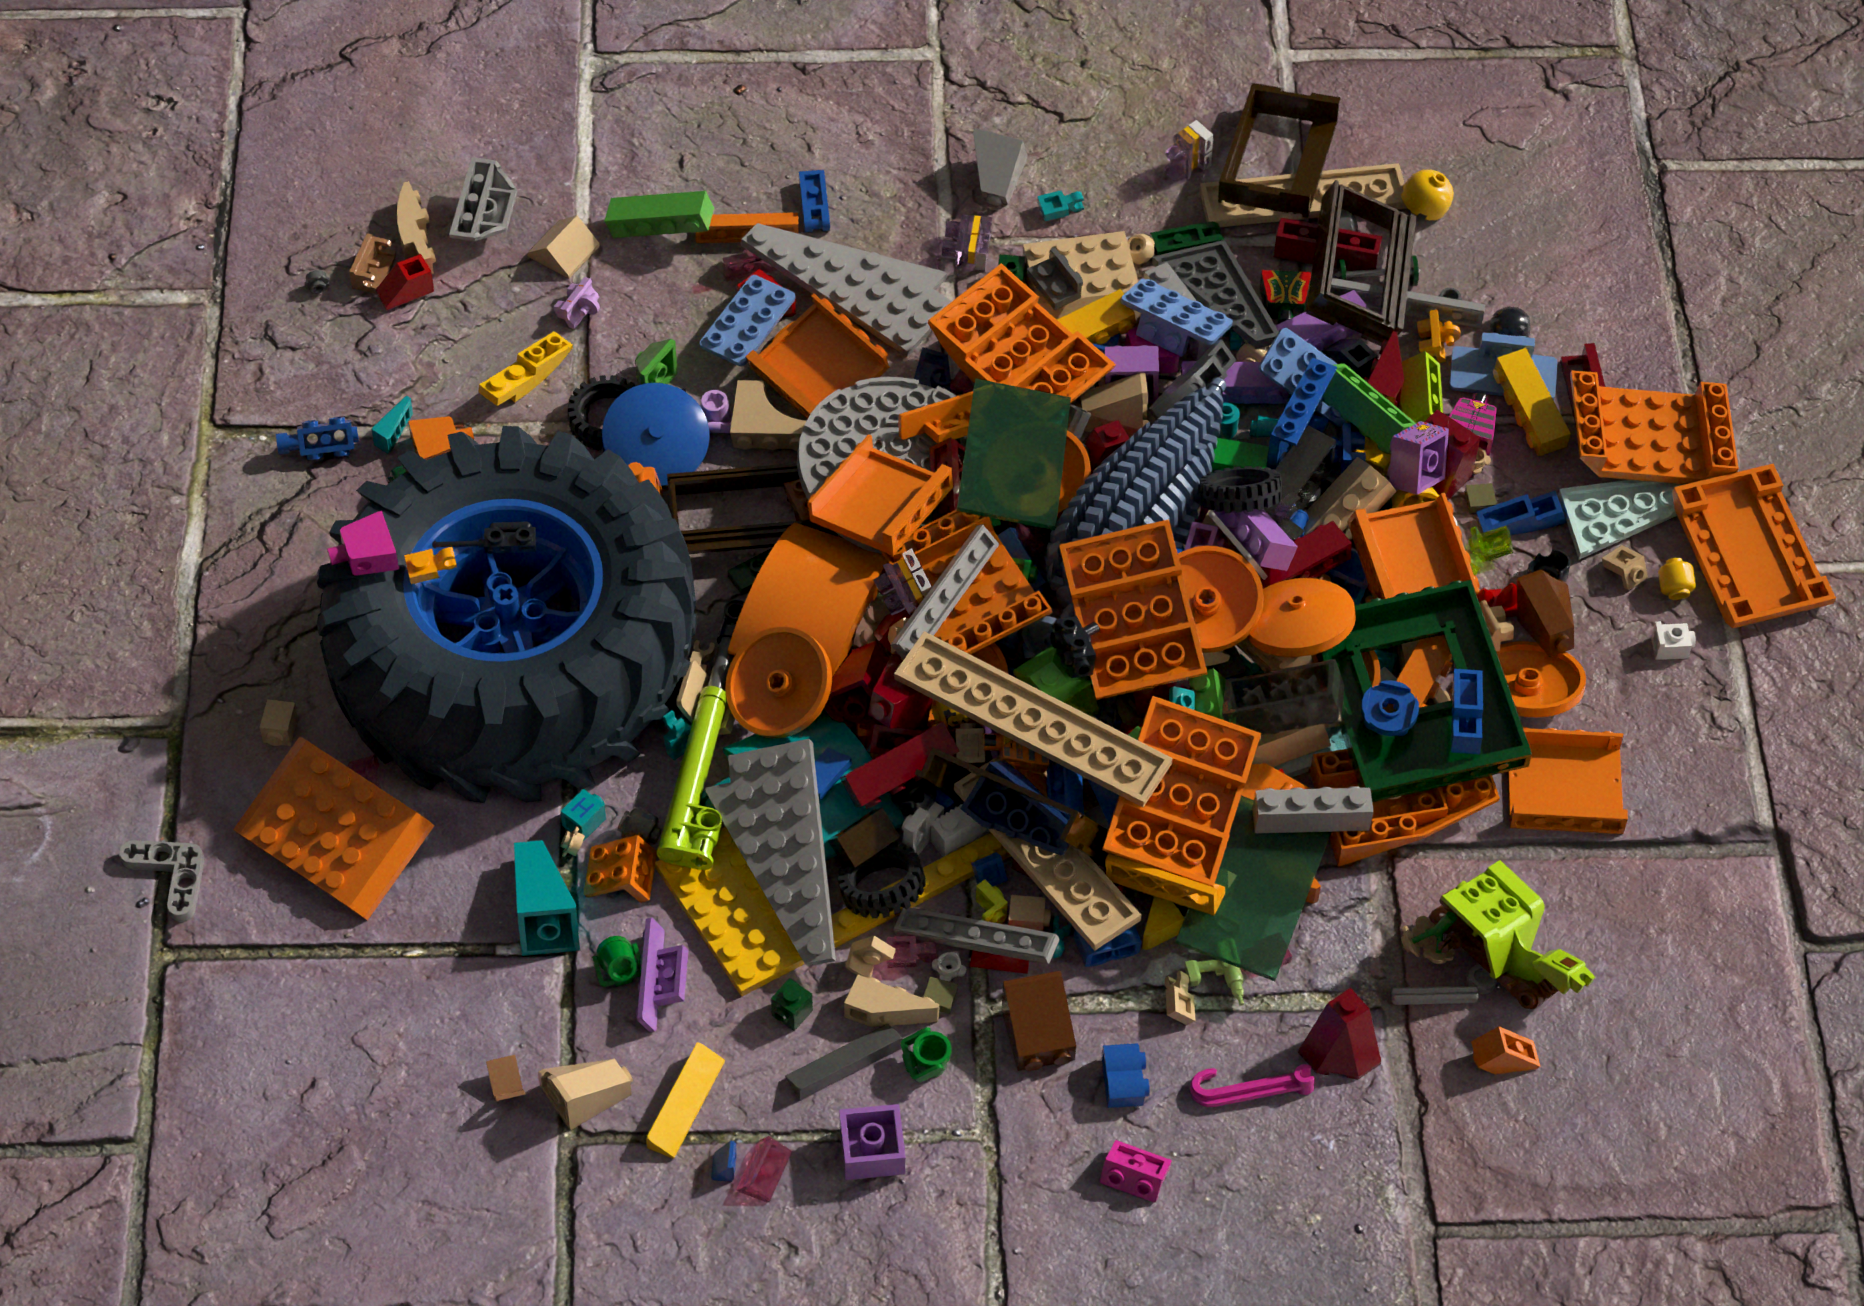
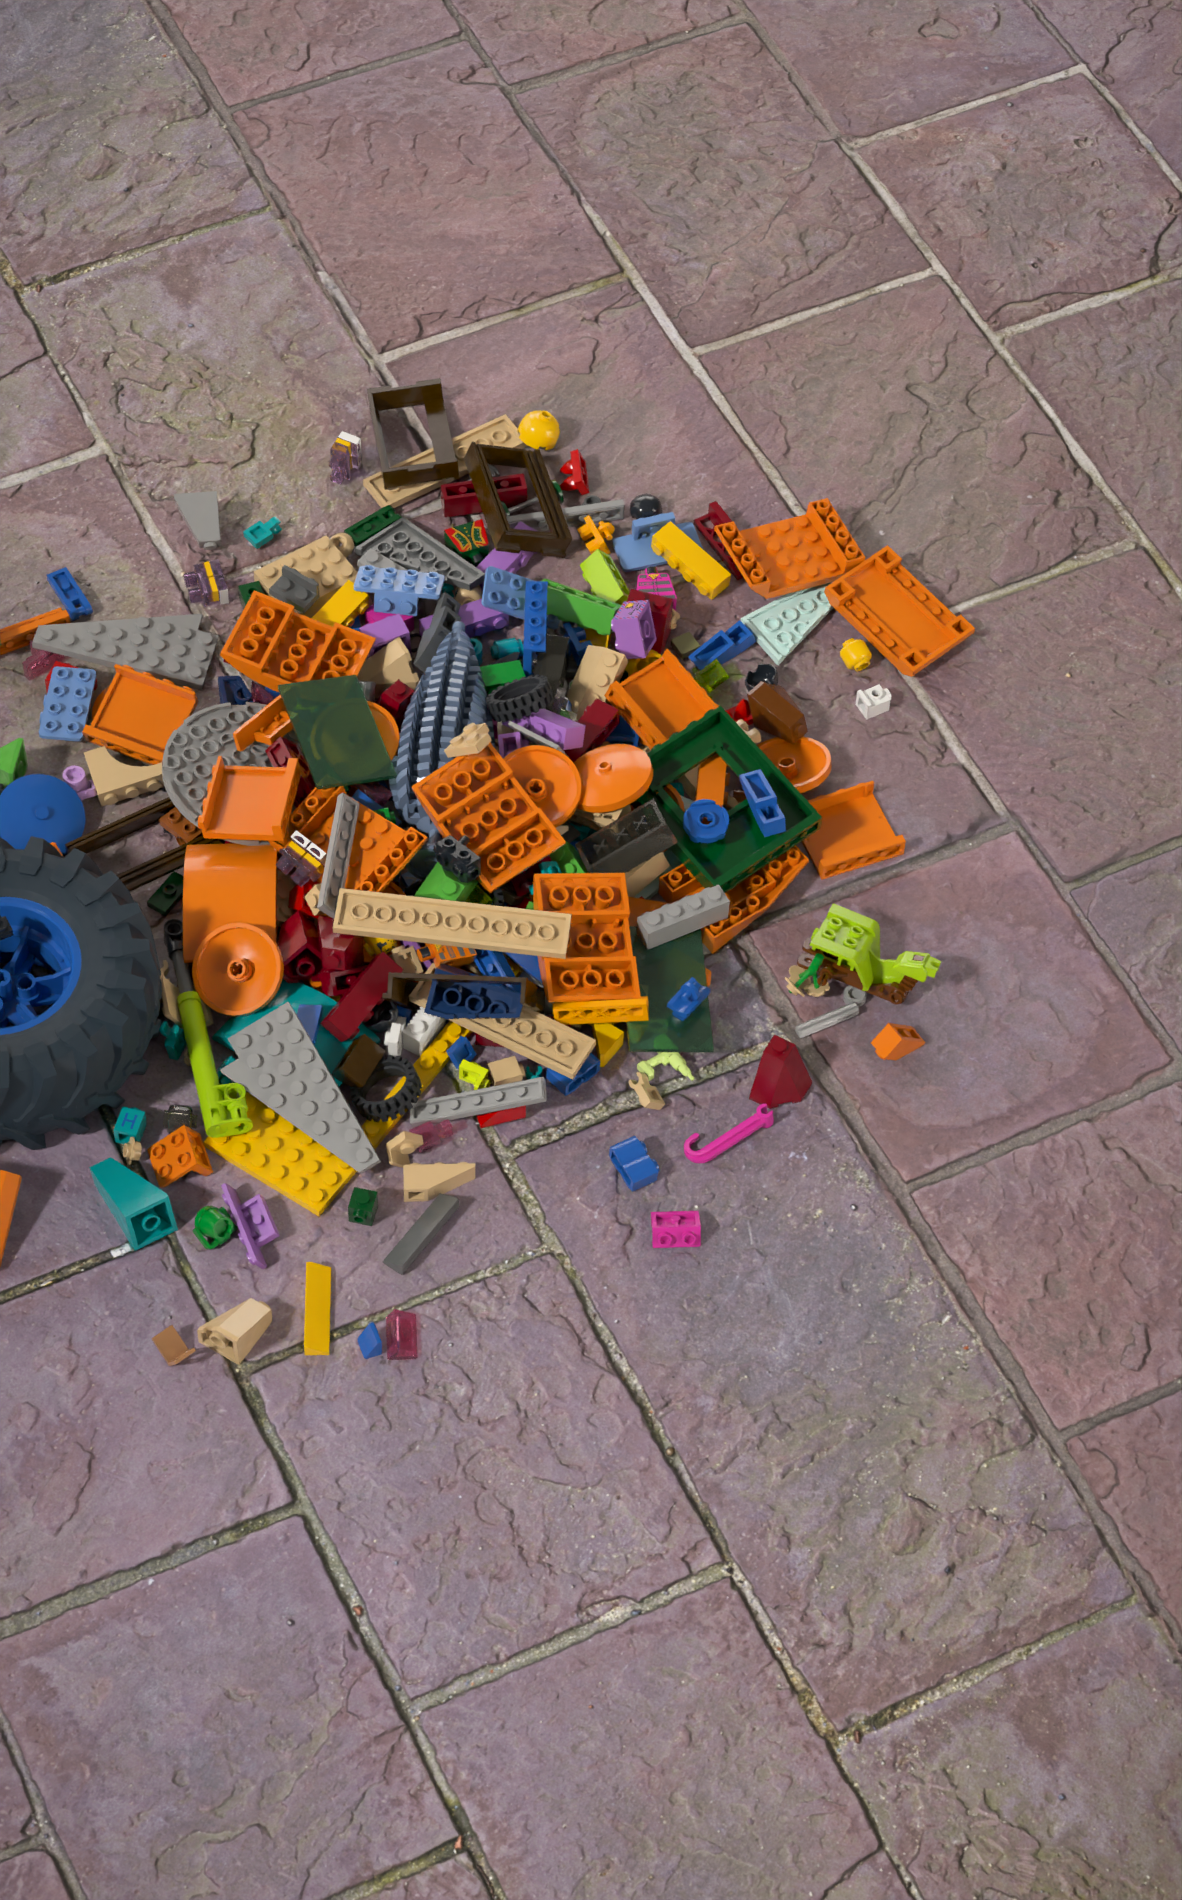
camera: 25 degrees left, 0 degrees up
medium lavender brick [839,1104,906,1180] -> none
green piece [901,1027,951,1083] -> none
olive tile [924,977,958,1014] -> none
white plate [932,952,966,982] -> none
reddish brown slope [1001,970,1076,1071] -> none
black slope [1321,339,1378,379] -> none
dark red slope [1364,331,1404,409] -> none
tan bracket [1602,545,1648,590] -> none
none -> tan plate [444,723,492,758]
none -> red tile [559,449,590,495]
none -> blue hips [667,977,711,1021]

